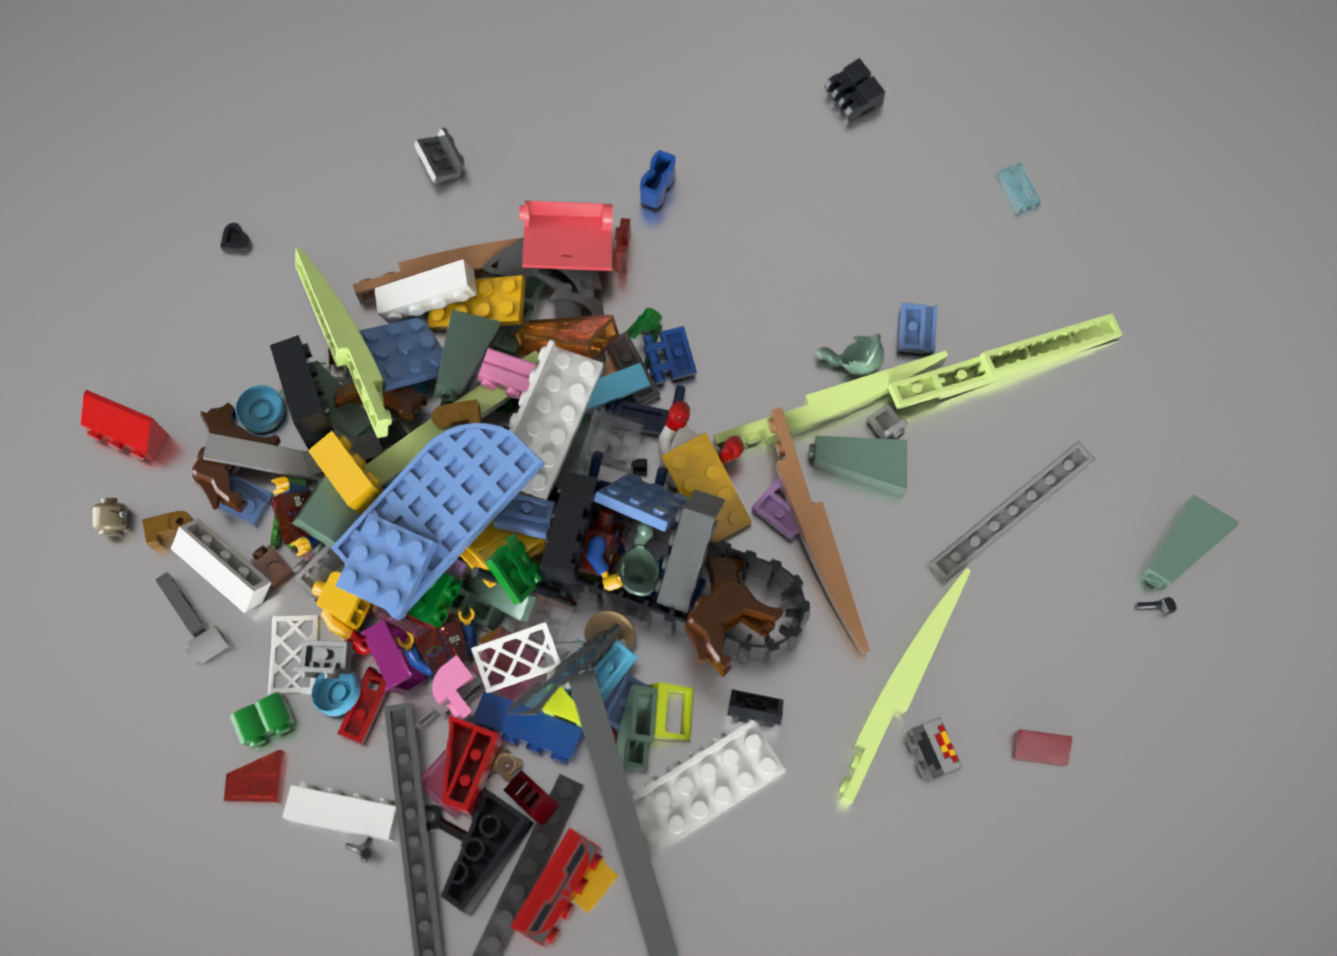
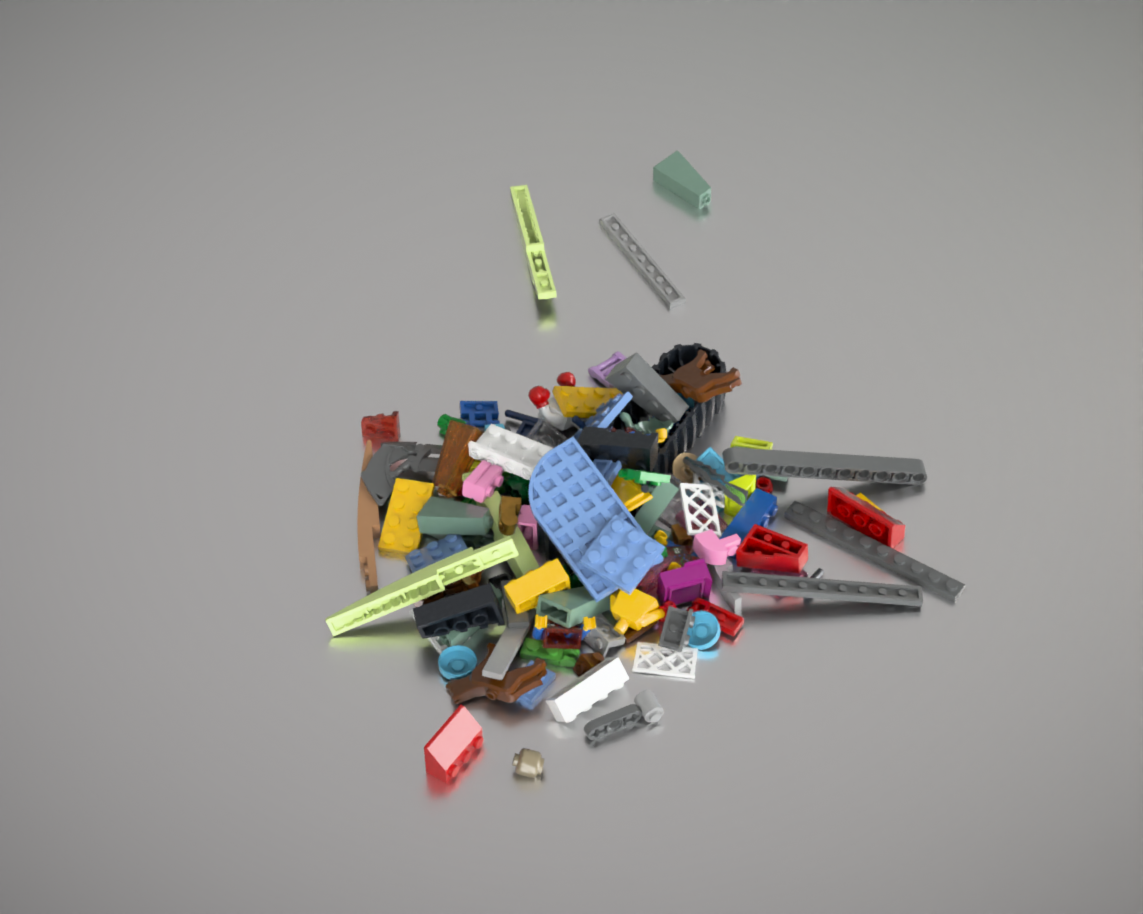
camera: 80 degrees left, 25 degrees down
pearl gold leg [142,511,194,549] -> none
black tile [220,223,251,252] -> none
clear red wing [223,750,285,803] -> none
green brick [230,692,295,748] -> none
white brick [282,782,398,841] -> none
black bar [345,837,372,863] -> none
white brick [375,259,477,323] -> none
dark grey bracket [414,127,465,183] -> none
black wedge [441,787,533,916] -> none
dark red slope [503,770,559,825] -> none
coral door [519,200,613,271] -> none
white bracket [630,720,786,858] -> none
blue brick [640,150,676,209] -> none
yellowish green slope [713,351,948,450] -> none
black plate [727,689,784,727] -> none
medium nougat slope [767,407,870,655] -> none
sand green slope [809,435,907,496] -> none
sand green piece [816,333,884,376] -> none
black legs [824,58,885,120] -> none
yellowish green slope [839,568,971,805] -> none
light grey bracket [867,403,908,440] -> none
medium blue plate [898,302,937,355] -> none
brick [906,717,963,782] -> none
clear light blue tile [998,163,1041,214] -> none
dark red slope [1013,730,1072,766] -> none
black hand [1137,597,1177,615] -> none

